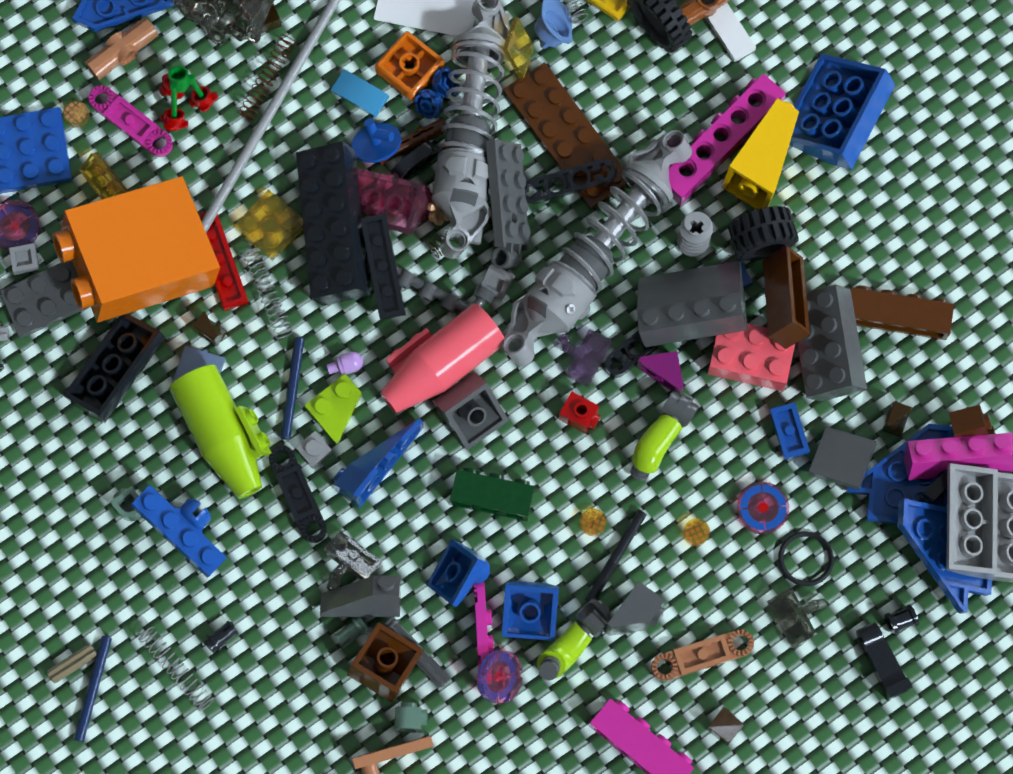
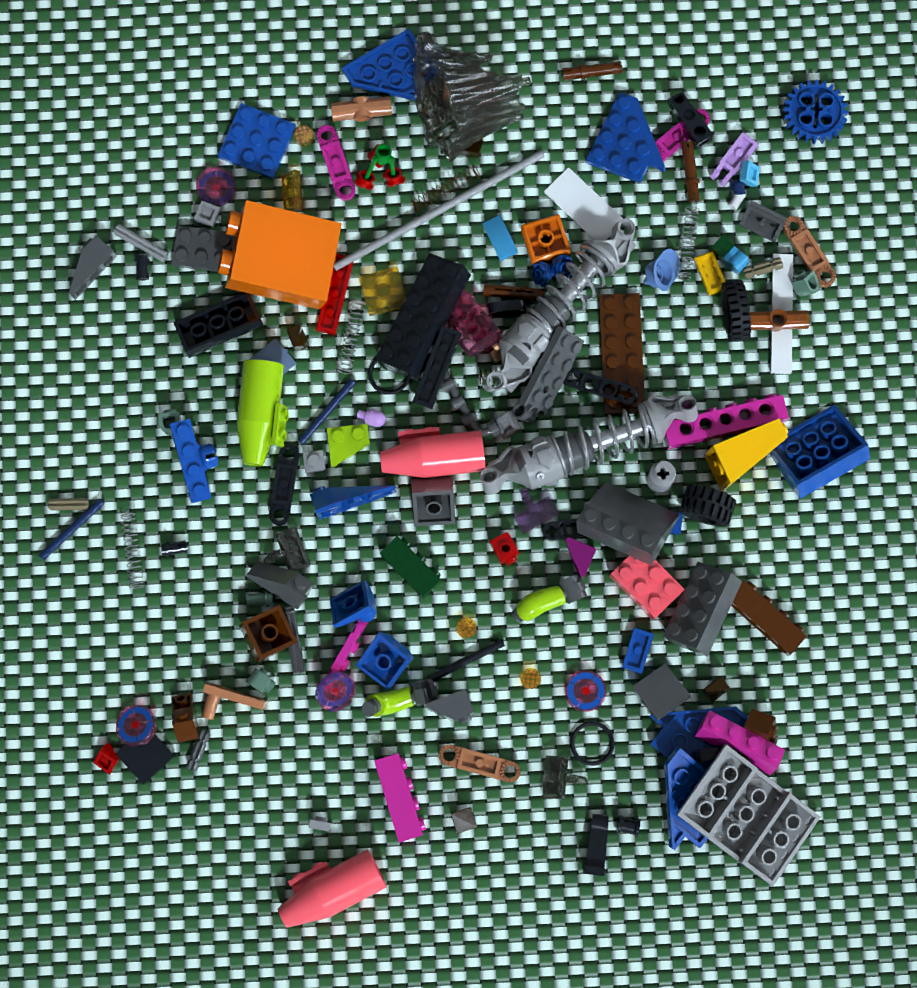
camera: 35 degrees right, 5 degrees up
blue shield [351,118,402,163] -> none
clear yellow piece [503,17,535,79] -> none
reddish brown brick [763,245,810,349] -> none
none -> black tyre [368,359,410,395]

